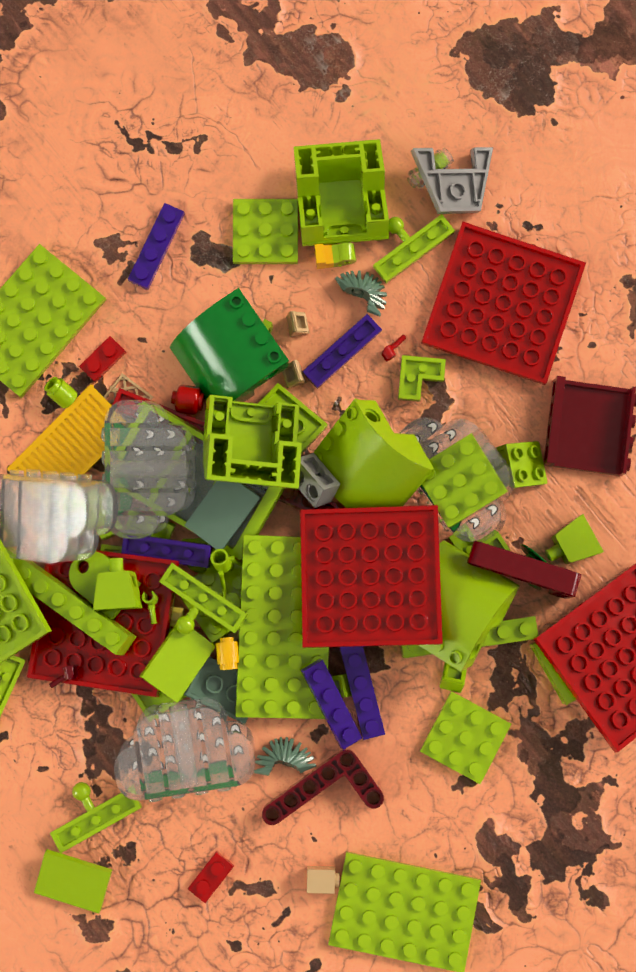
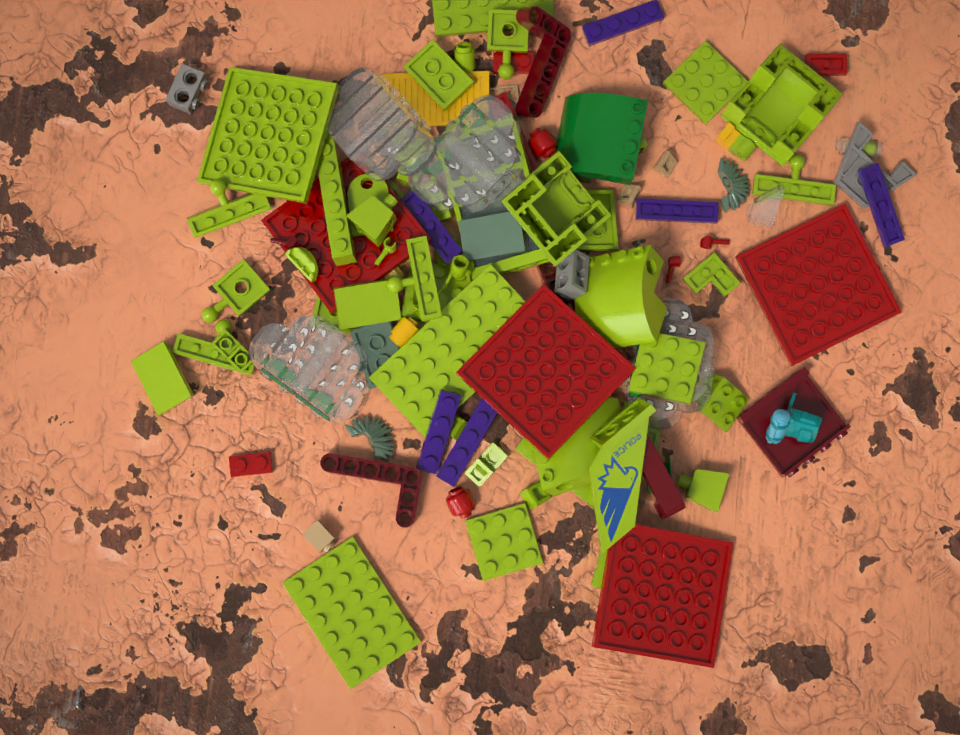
camera: 45 degrees right, 0 degrees up
none -> lime plate [202,259,271,323]
none -> lime slope [210,329,255,373]
none -> lime plate [285,247,318,282]
none -> lime plate [403,39,474,111]
none -> red head [446,486,476,519]
none -> lime slope [464,441,509,488]
none -> lime plate [487,9,528,80]
none -> dark red beam [516,6,571,118]
none -> lime piece [589,397,656,554]
none -> red hand [665,256,681,284]
none -> clear slope [746,185,785,229]
none -> teal piece [766,392,823,444]
none -> red plate [805,54,847,76]
none -> dark purple plate [857,163,905,247]

